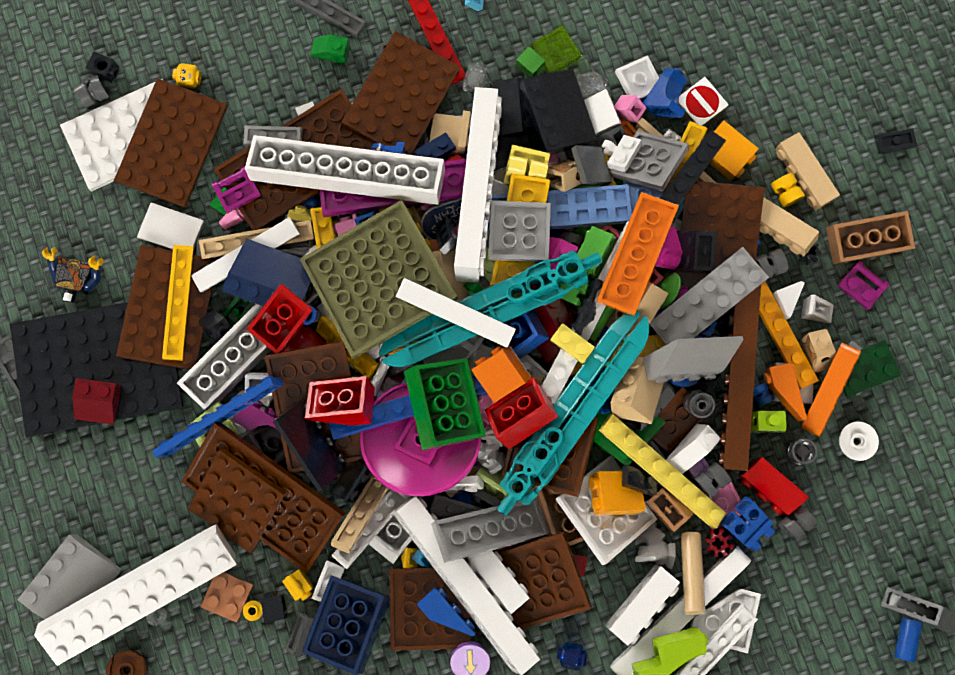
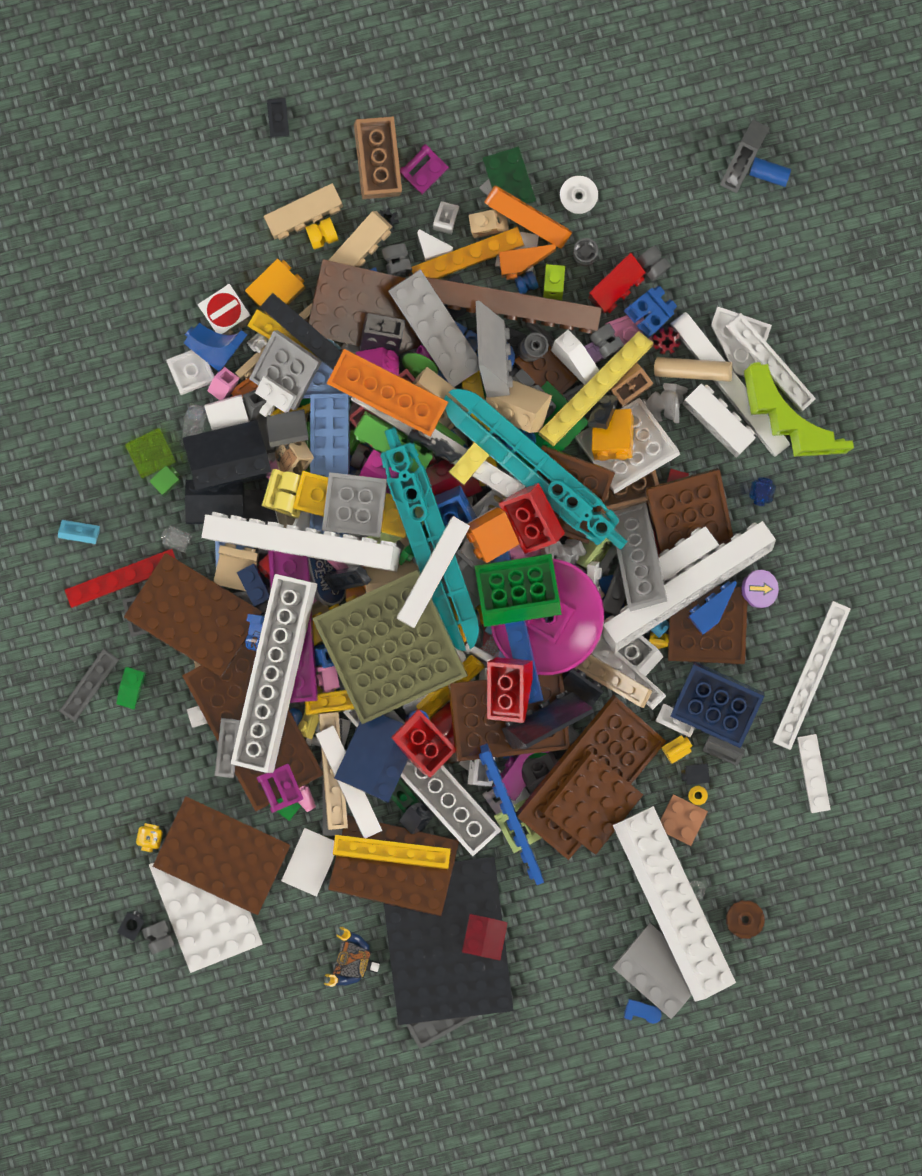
camera: 85 degrees left, 5 degrees up
none -> blue leg [623,999,662,1024]

